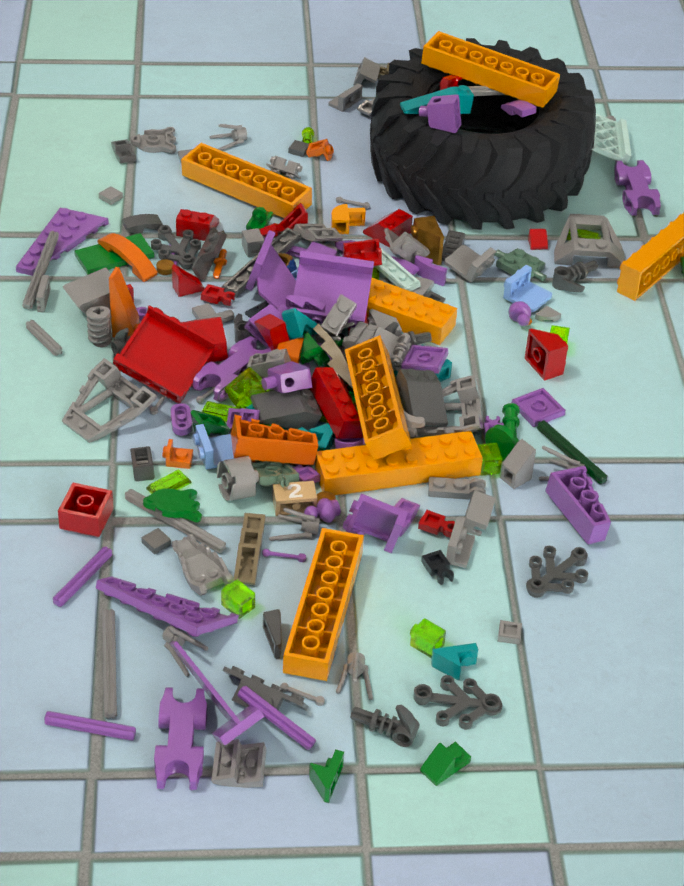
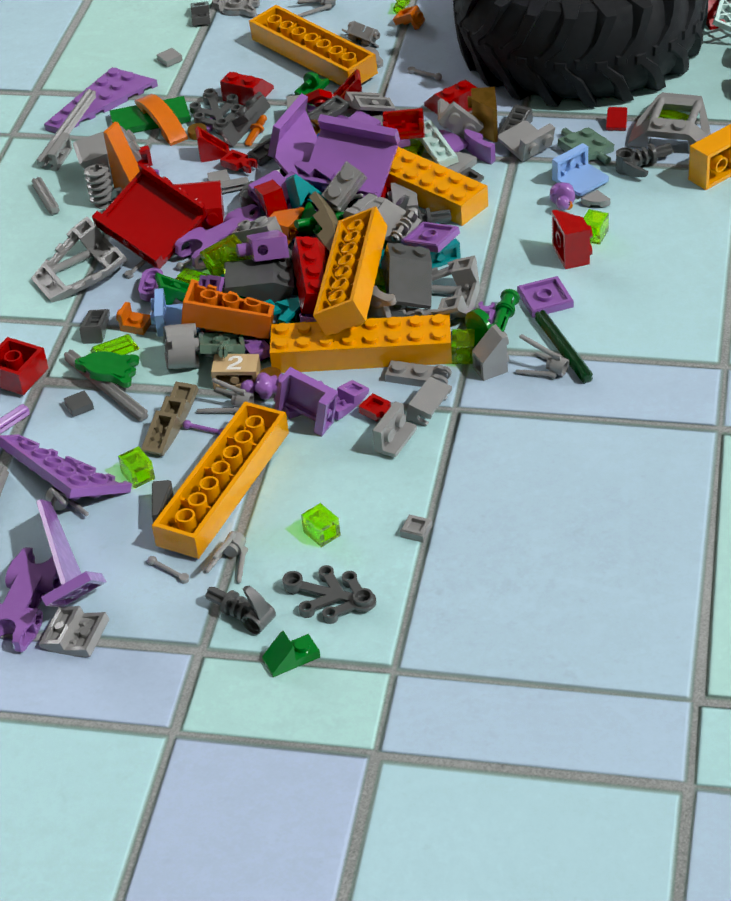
camera: 20 degrees right, 0 degrees up
dark grey slope [122,214,163,233] -> none
light grey animal [172,534,234,596] -> none
dark grey bracket [222,666,309,711] -> none
medium lavender axle [237,686,316,750] -> none
dark grey tile [288,140,309,157] -> none
green slope [309,749,344,803] -> none
light orange brick [331,204,366,234] -> none
black plate [421,550,454,585] -> none
teal slope [431,643,478,680] -> none
dark grey plant [526,545,588,598] -> none
medium lavender wedge [545,466,611,544] -> none

